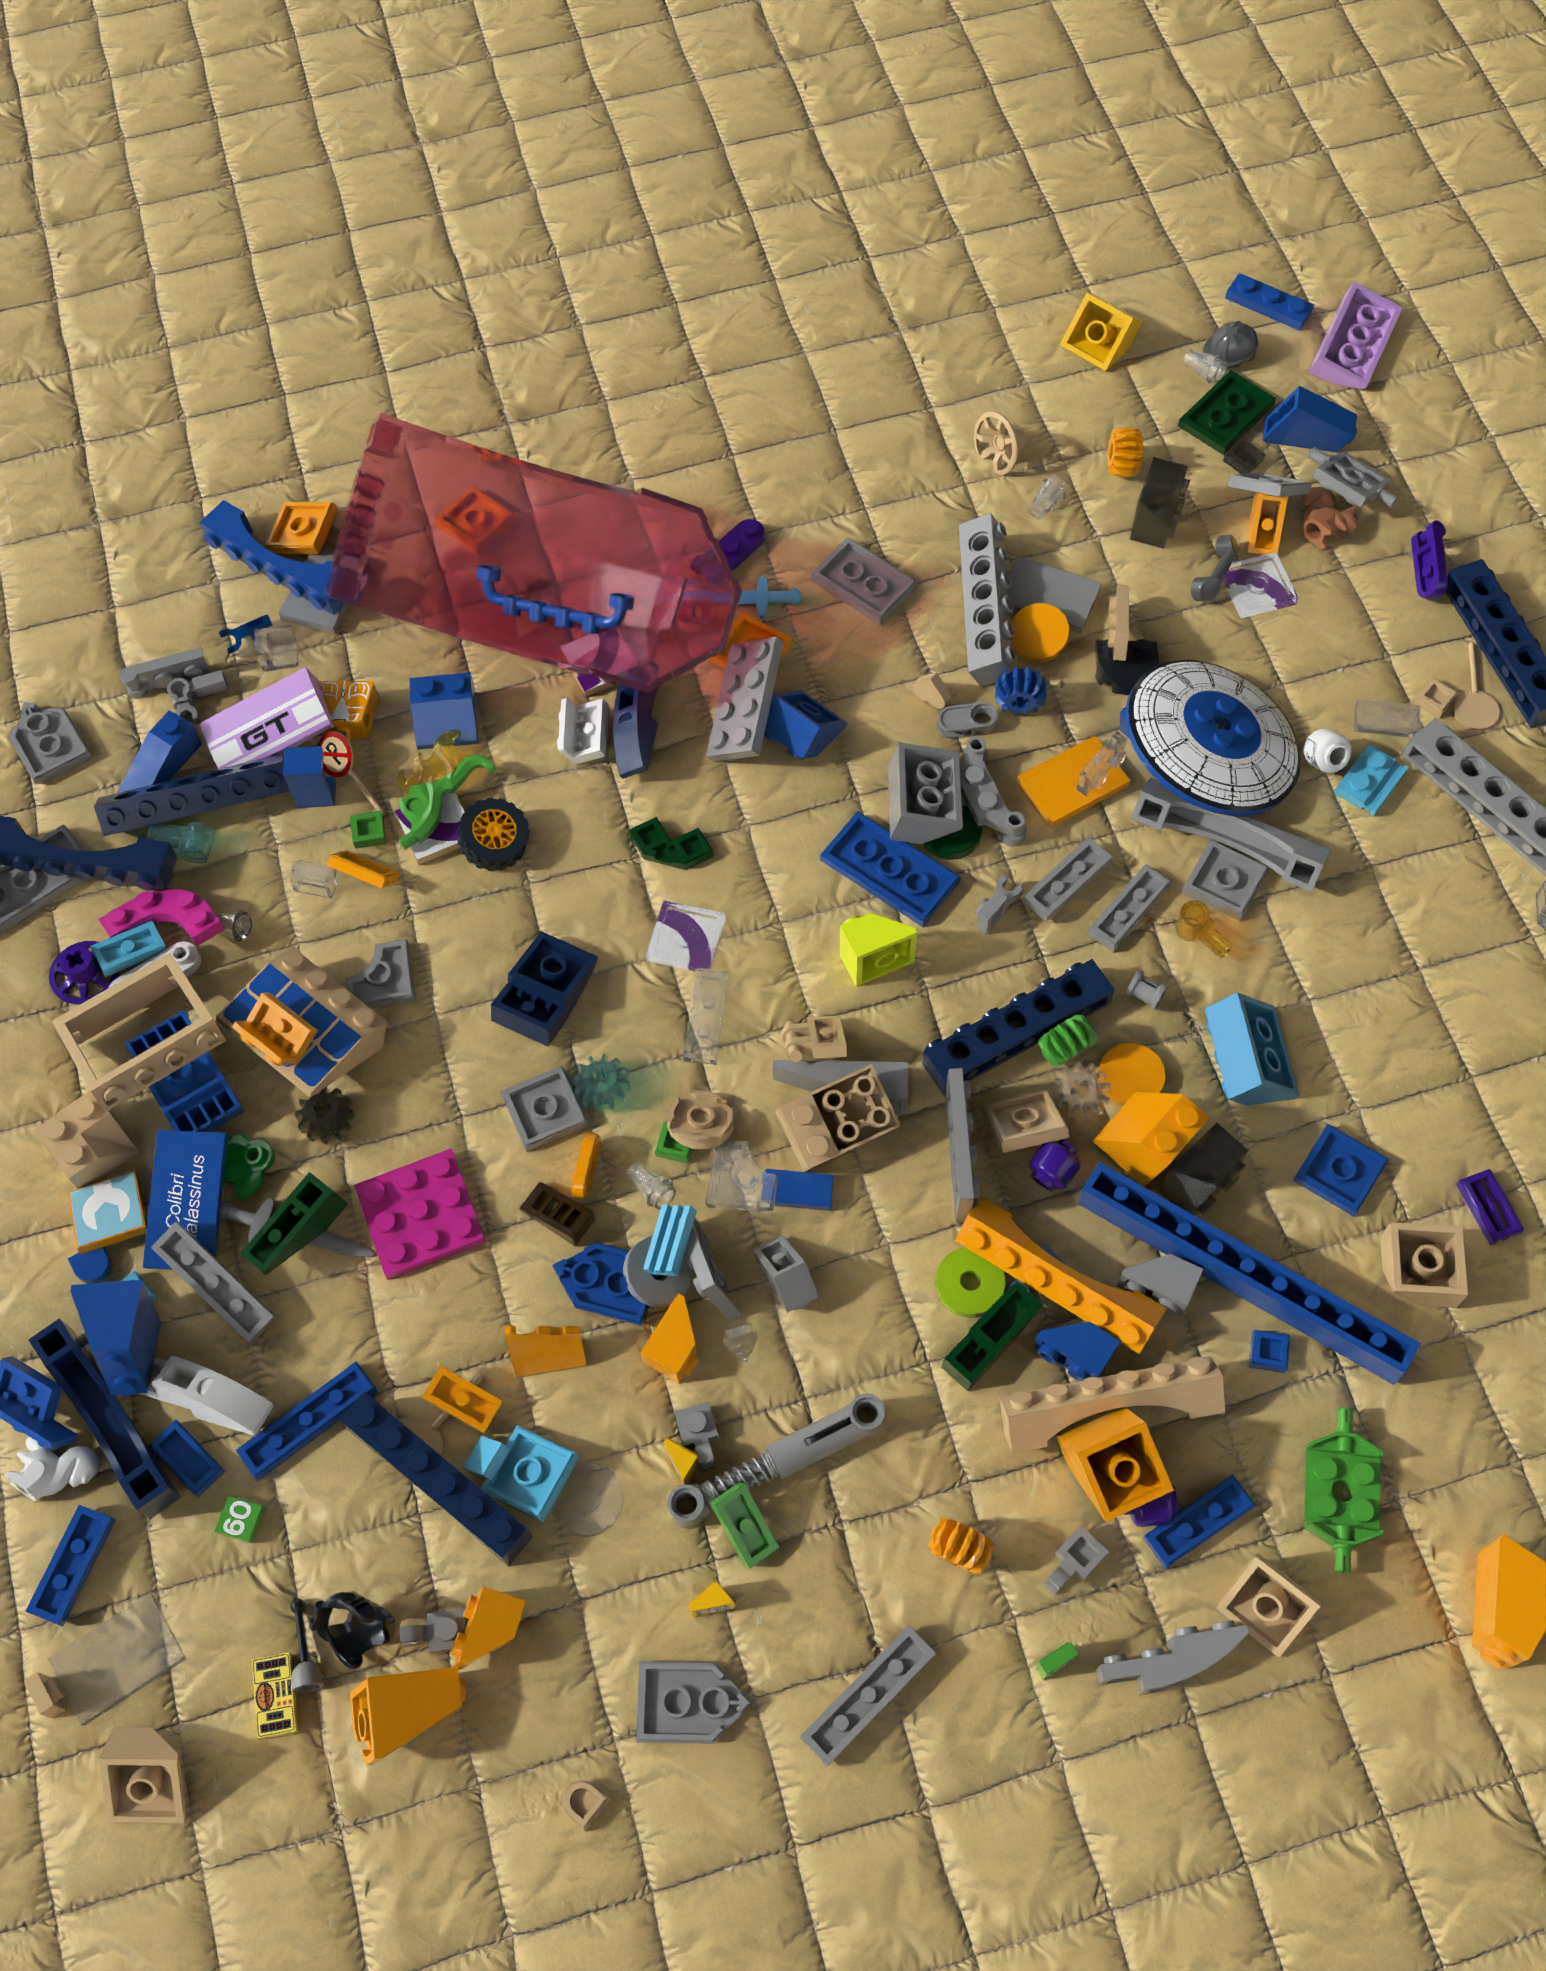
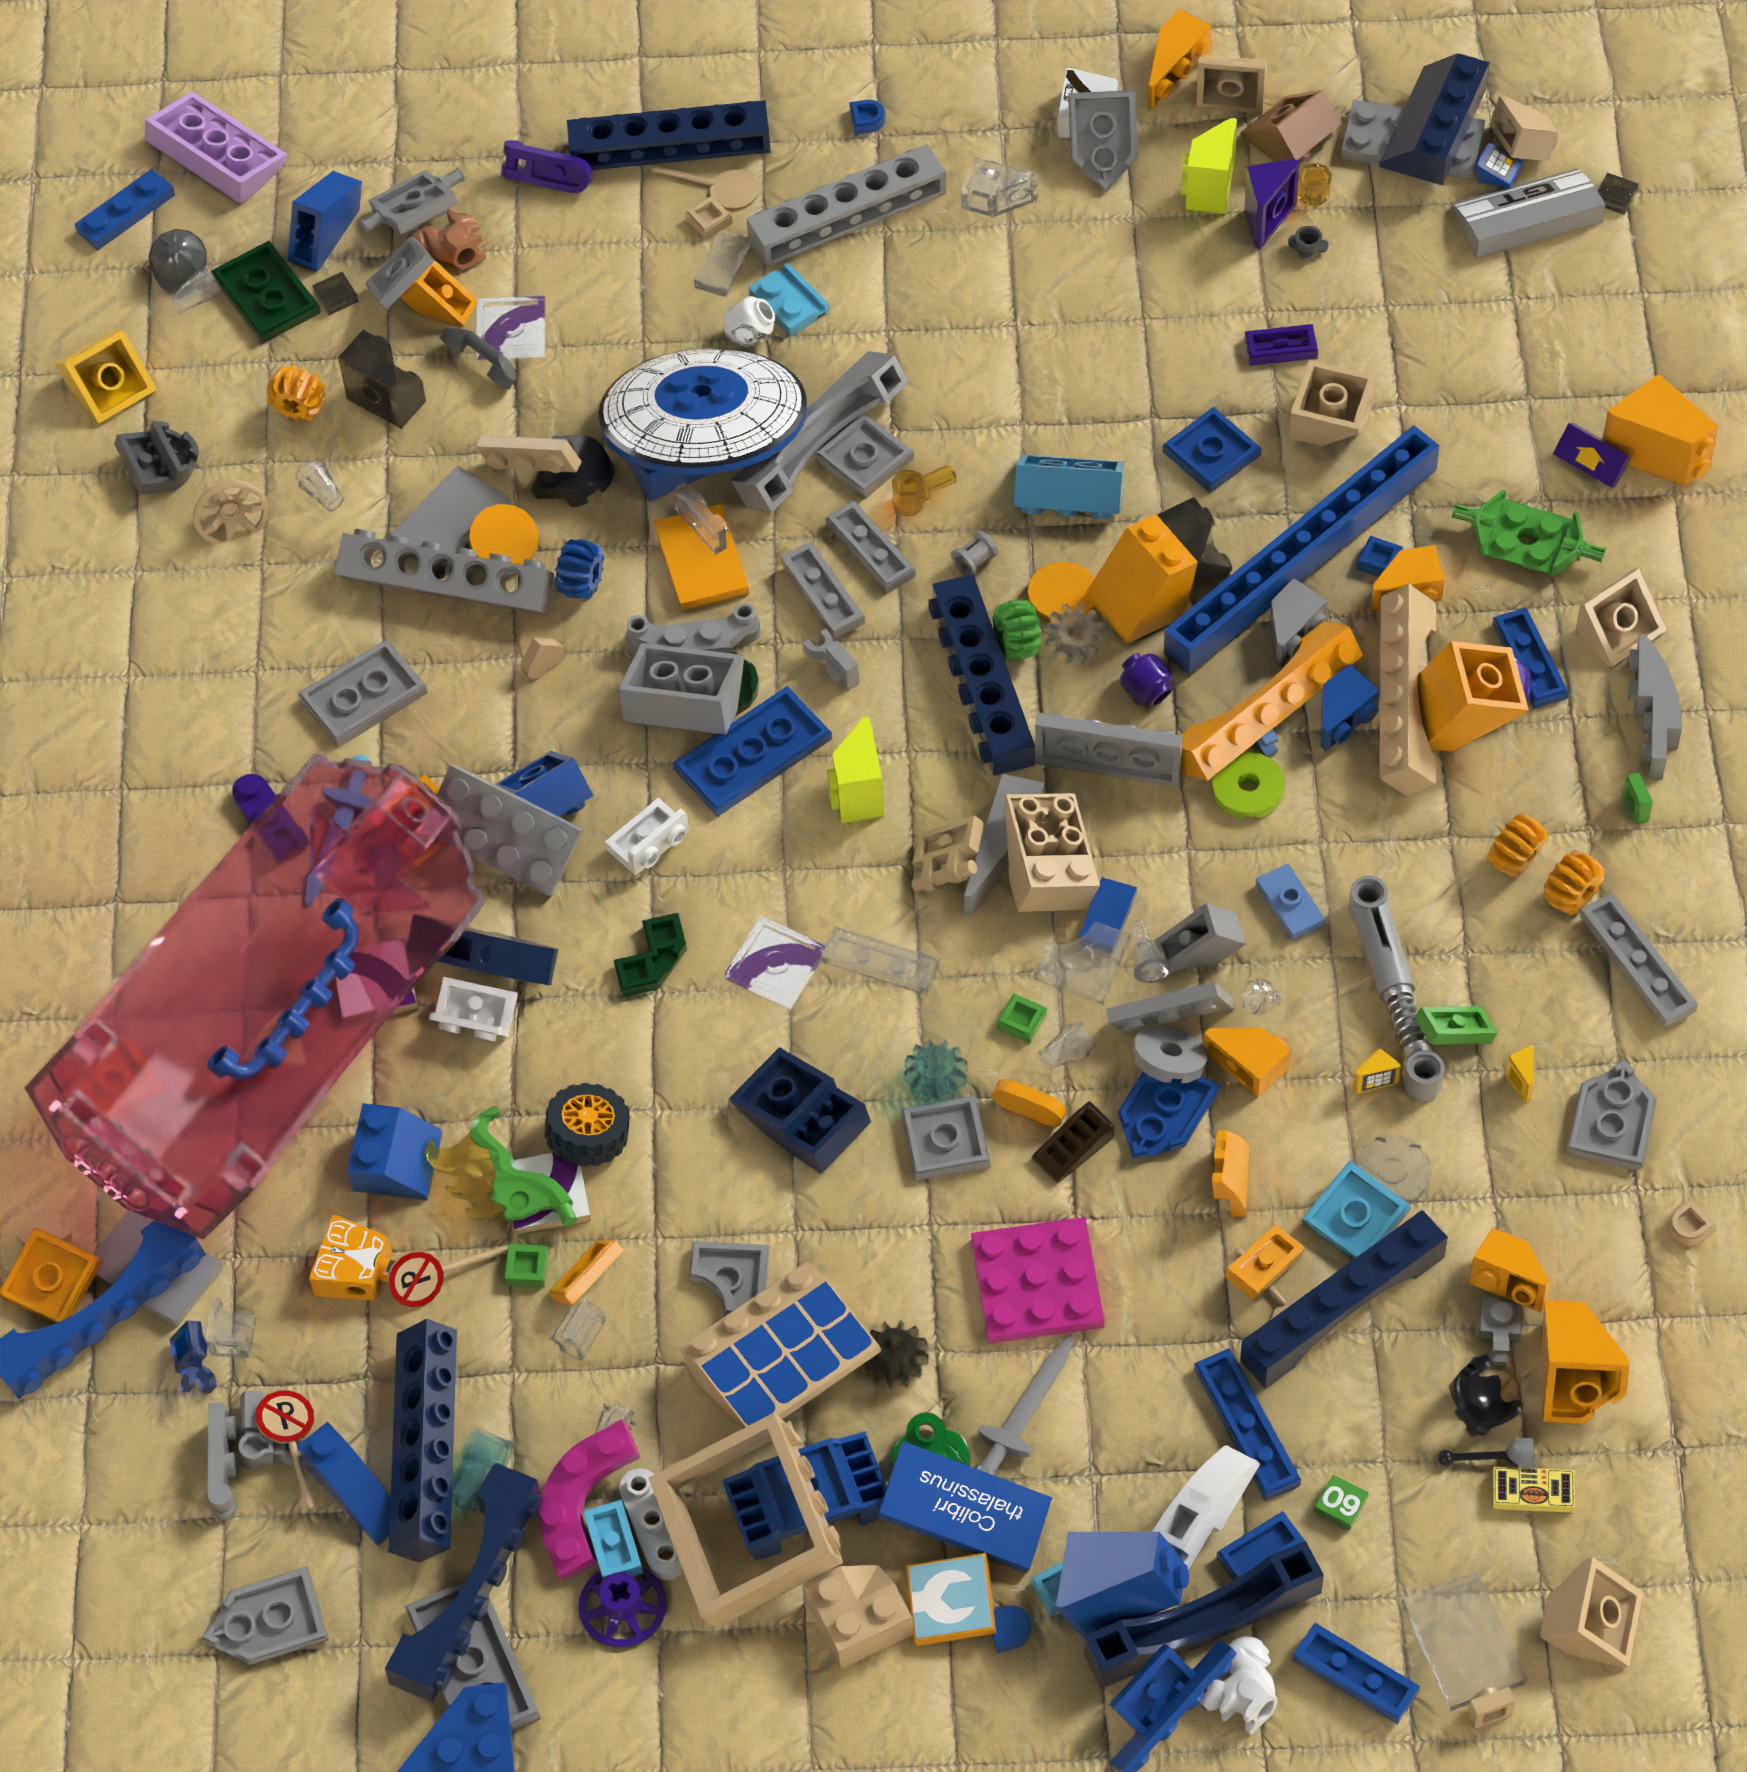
camera: 75 degrees left, 5 degrees down
light grey plate [151,1221,277,1343] -> none
lavender slope [200,667,334,769] -> none
light orange bracket [232,992,318,1066] -> none
dark green slope [240,1172,348,1275] -> none
blue panel [283,746,336,808] -> none
medium azure tile [463,1436,510,1481] -> none
medium azure tile [643,1204,697,1276] -> none
tan tile [667,1091,734,1149] -> none
light grey plate [674,1402,719,1472] -> none
light grey piece [937,702,998,739] -> none
dark green slope [941,1281,1043,1391] -> none
tan tile [983,1090,1069,1153] -> none
light grey plate [1044,1525,1109,1594] -> none
none -> dark grey slope [114,421,199,494]
none -> piece [255,1390,314,1509]
none -> white bracket [605,798,689,876]
none -> clear cone [1132,920,1170,983]
none -> medium blue plate [1255,863,1325,941]
none -> light orange slope [1371,545,1445,611]
none -> light orange gear [1543,849,1604,915]
none -> dark purple tile [1553,423,1631,488]

